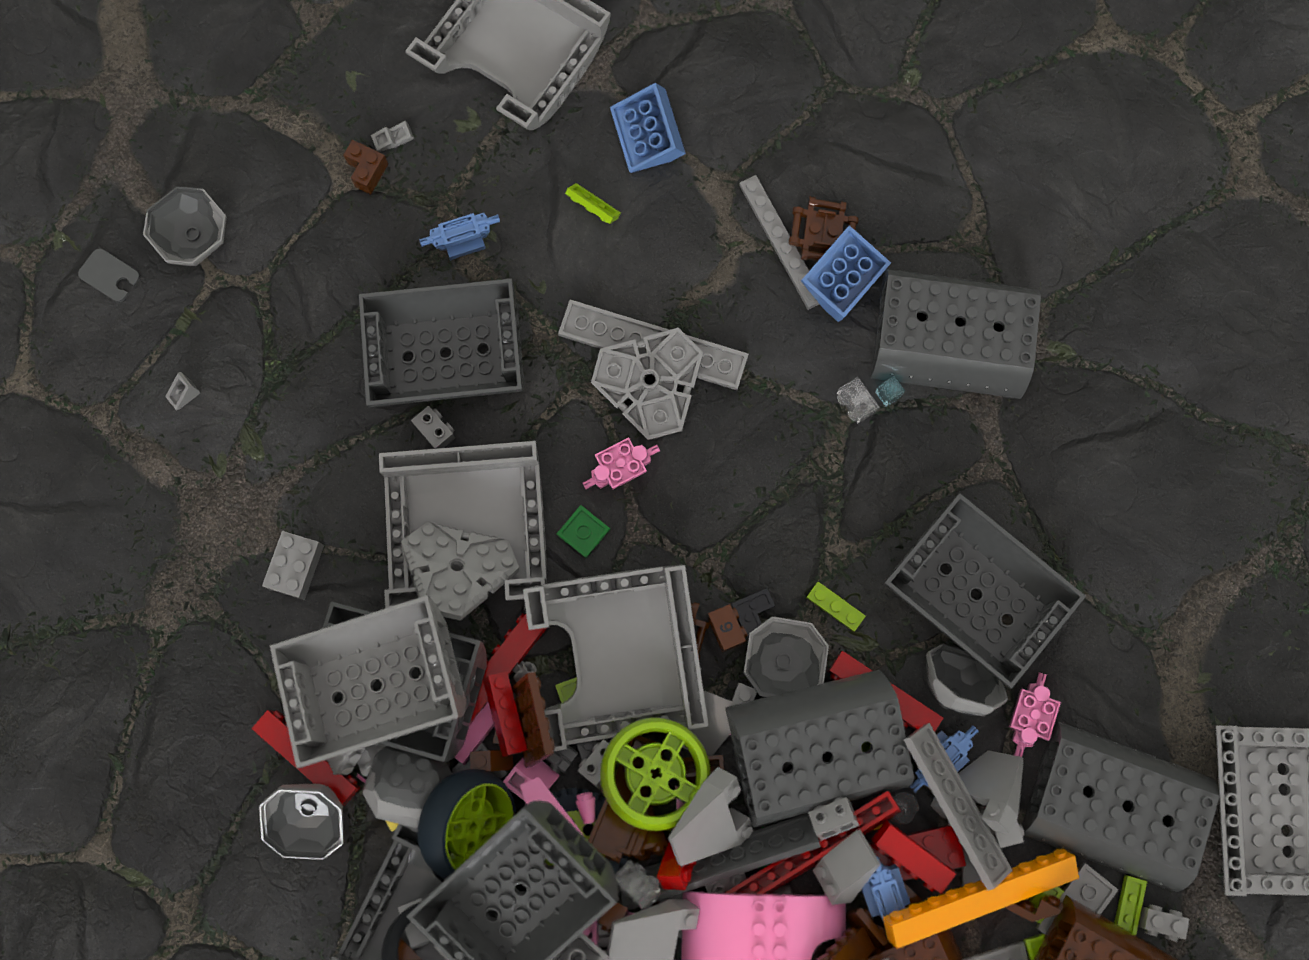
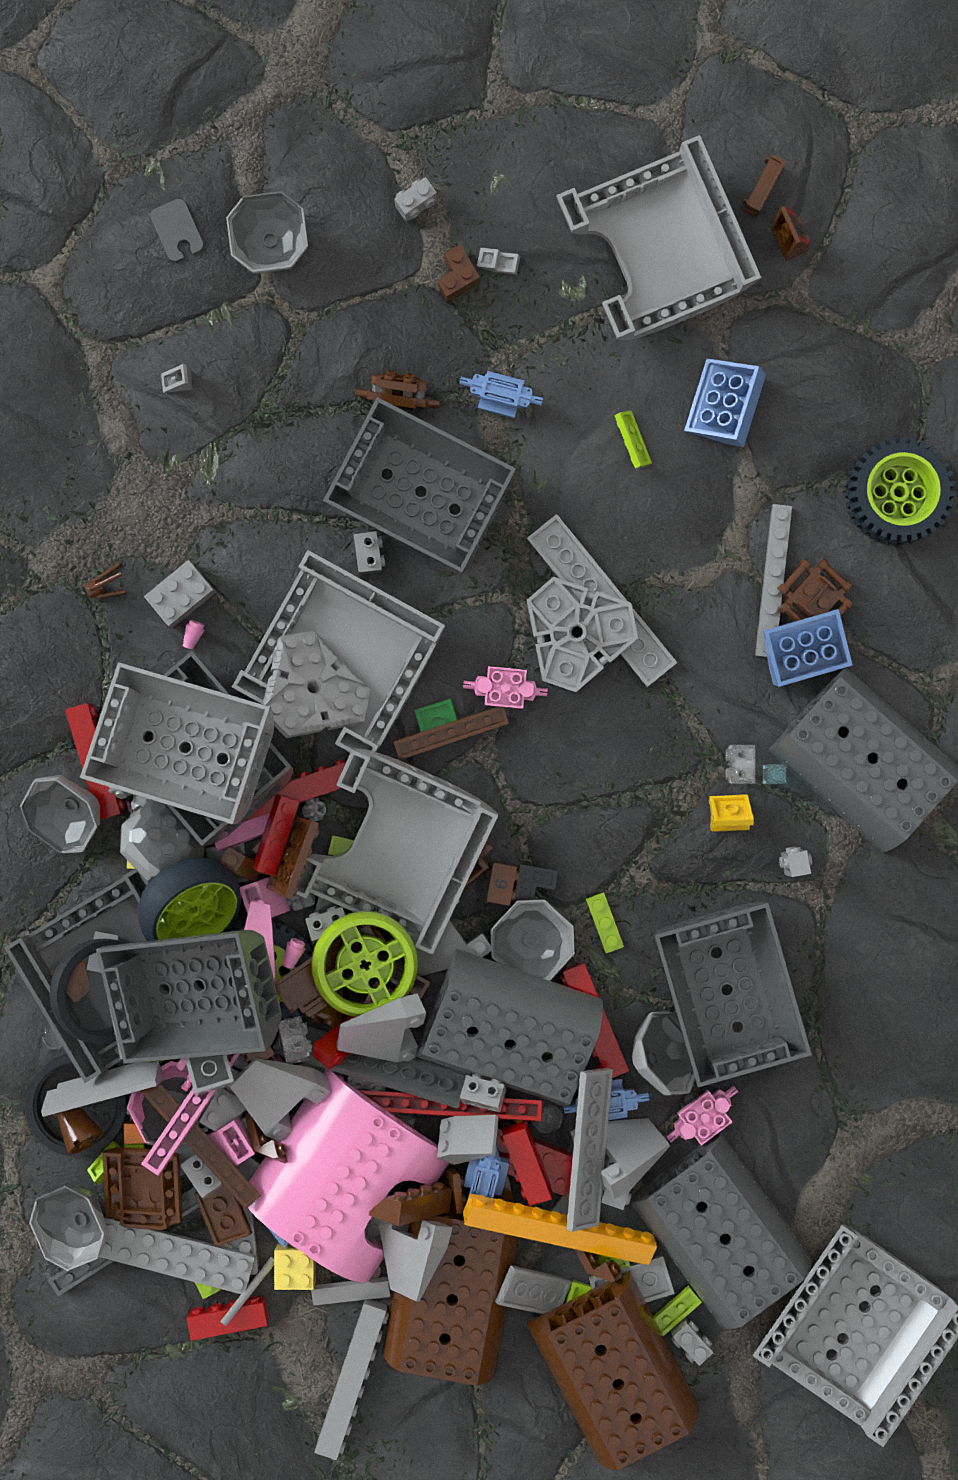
camera: 30 degrees right, 10 degrees up
none -> reddish brown plant [85,563,126,600]
none -> bright pink cone [183,620,205,650]
none -> reddish brown piece [356,370,440,409]
none -> reddish brown plate [393,706,509,760]
none -> light grey brick [394,177,437,222]
none -> yellow bracket [709,795,754,832]
none -> light grey brick [779,846,812,877]
none -> wheel [845,437,956,545]

